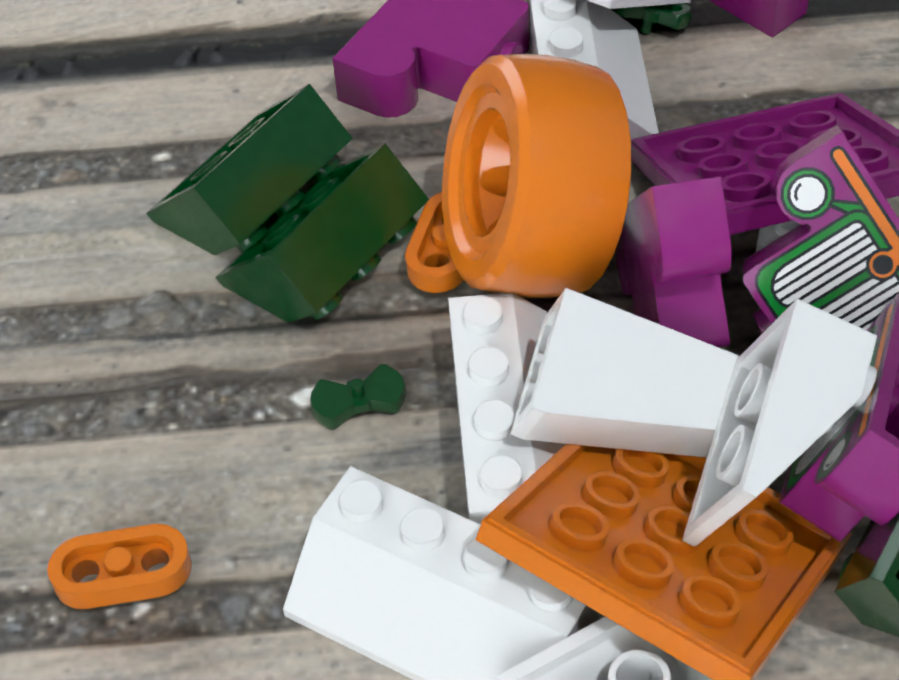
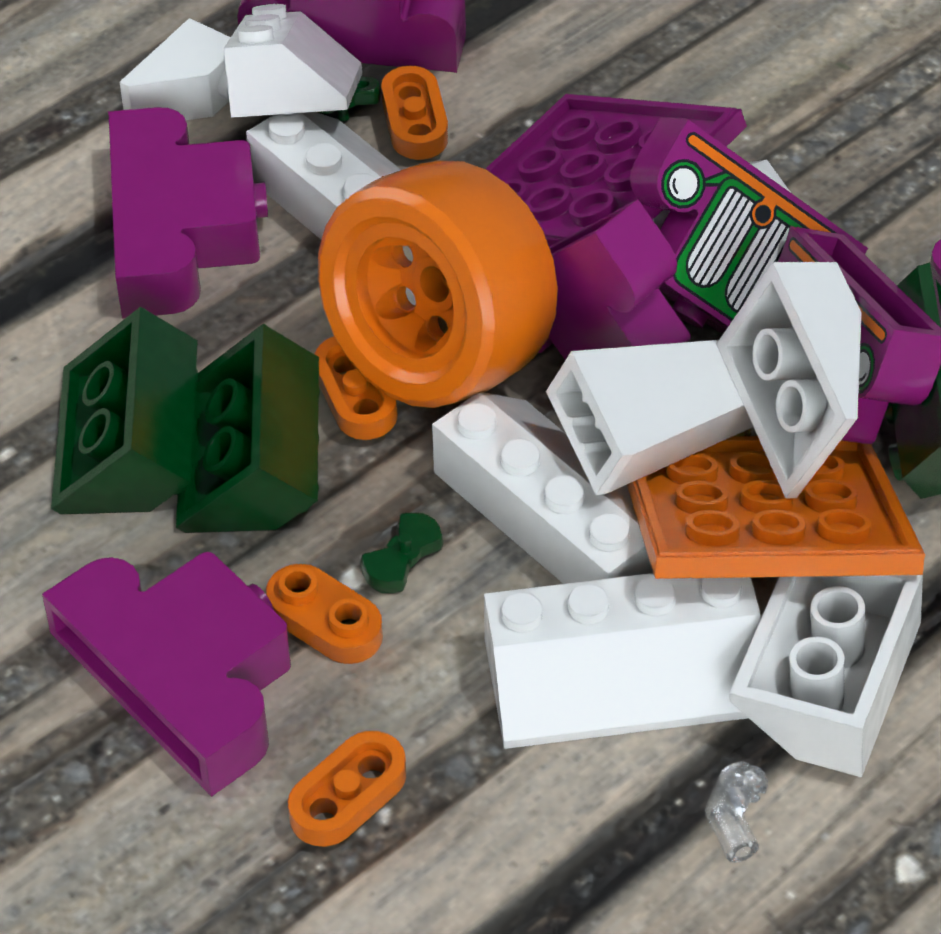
camera: 40 degrees left, 0 degrees up
none -> magenta brick [42,552,291,797]
none -> orange plate [266,564,383,664]
none -> orange plate [381,66,448,160]

